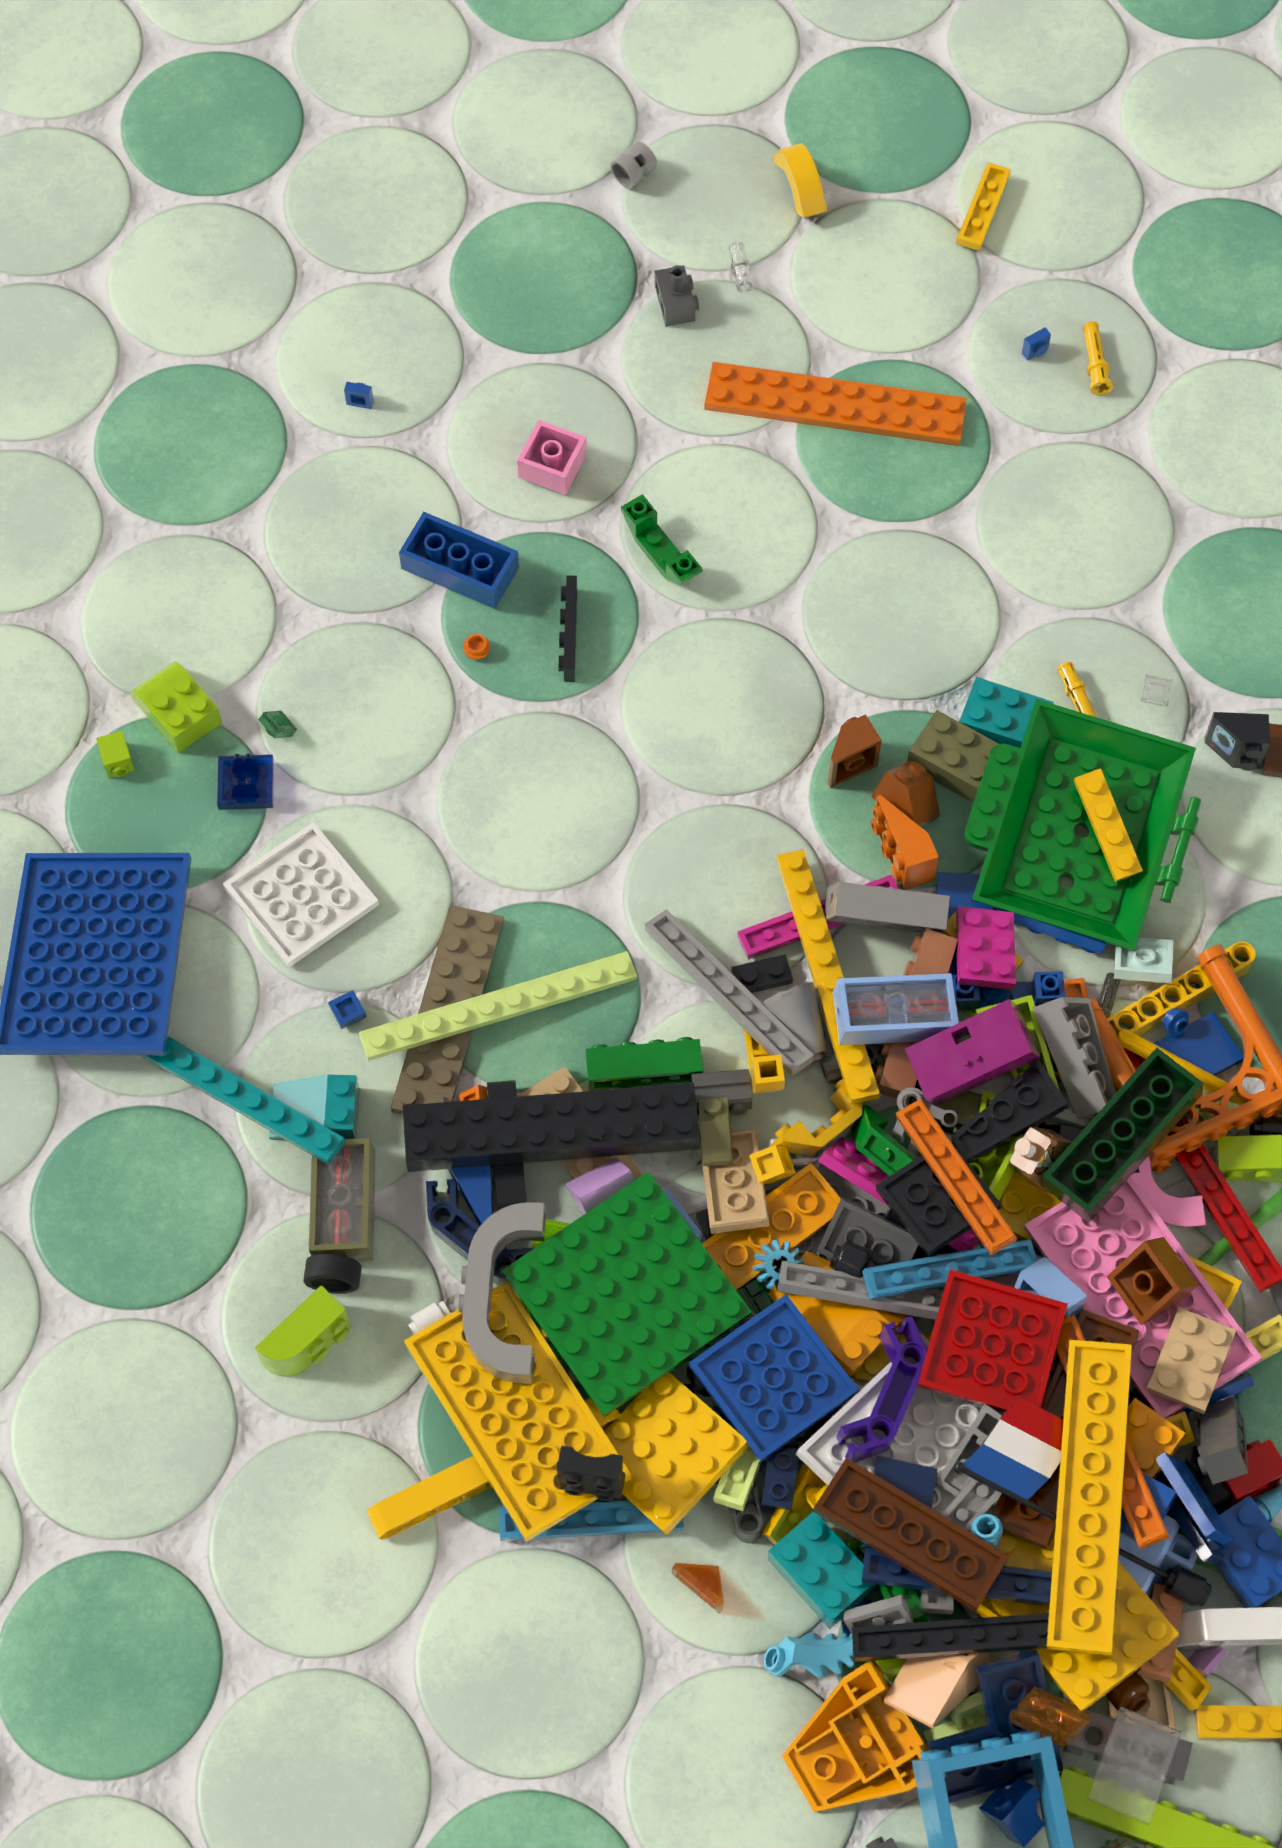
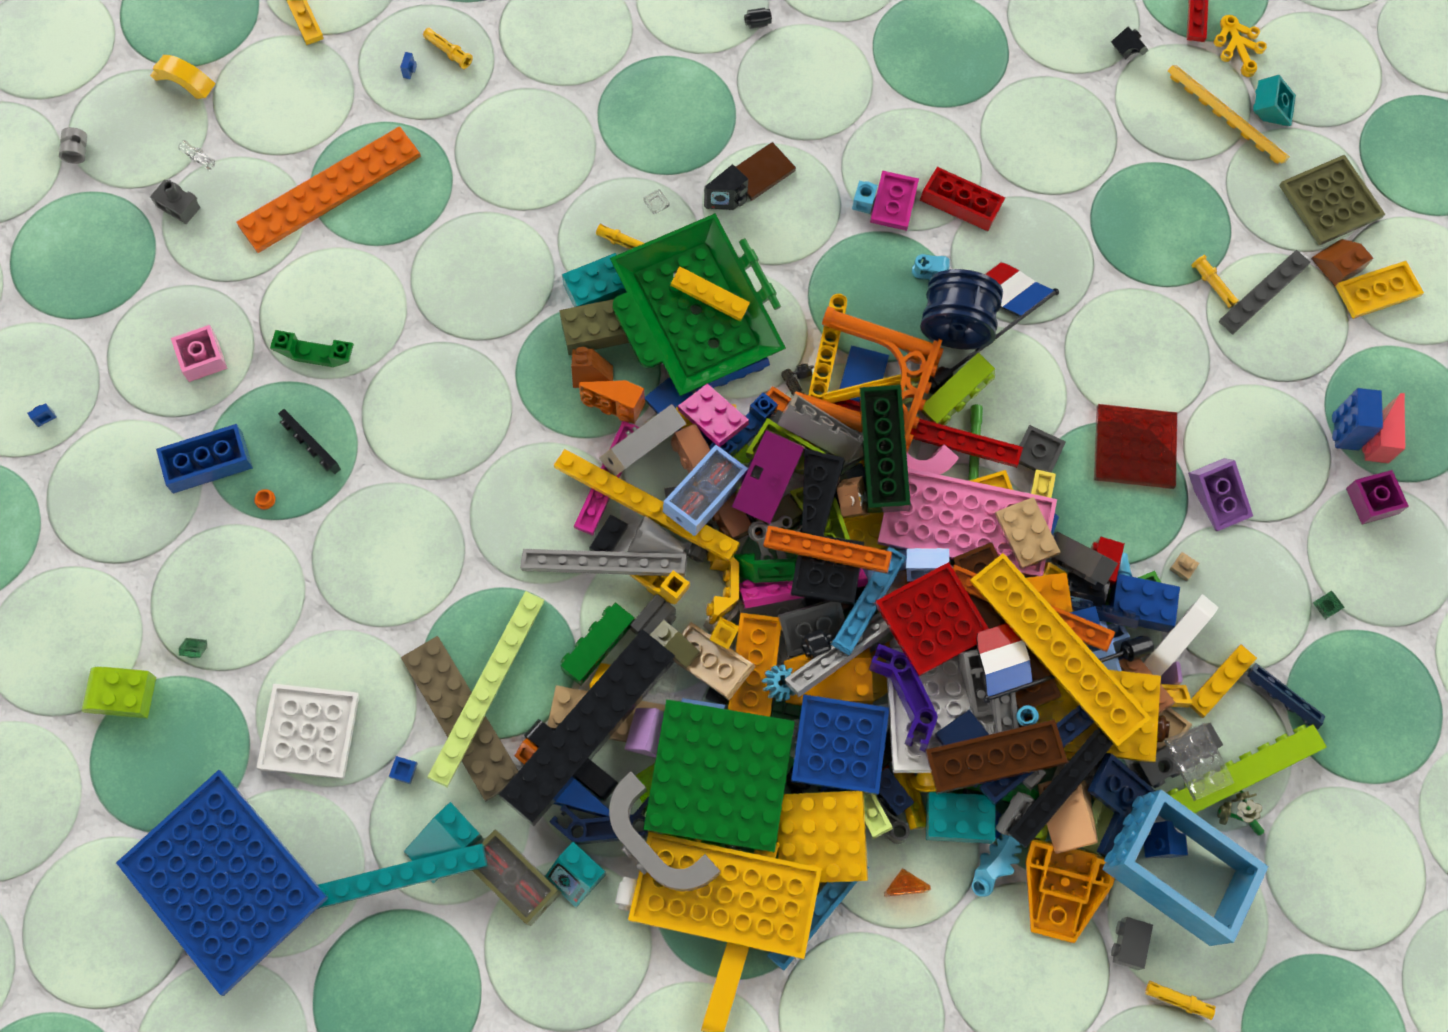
camera: 50 degrees left, 5 degrees up
lime brick [96,730,135,778] -> none
clear blue plate [217,753,274,810] -> none
lime brick [255,1285,351,1377] -> none
black tyre [303,1254,362,1294] -> none
black brick [557,1446,626,1501] -> none
dark orange slope [828,714,882,788] -> none
clear orange plate [1010,1687,1089,1747] -> none
dark orange slope [1107,1237,1199,1325] -> none
light aqua plate [1114,937,1173,983] -> none
blue tile [1156,1452,1235,1545] -> none
blue plate [1162,1008,1189,1036] -> none
none -> teal slope [545,842,606,908]
none -> black plate [792,363,814,379]

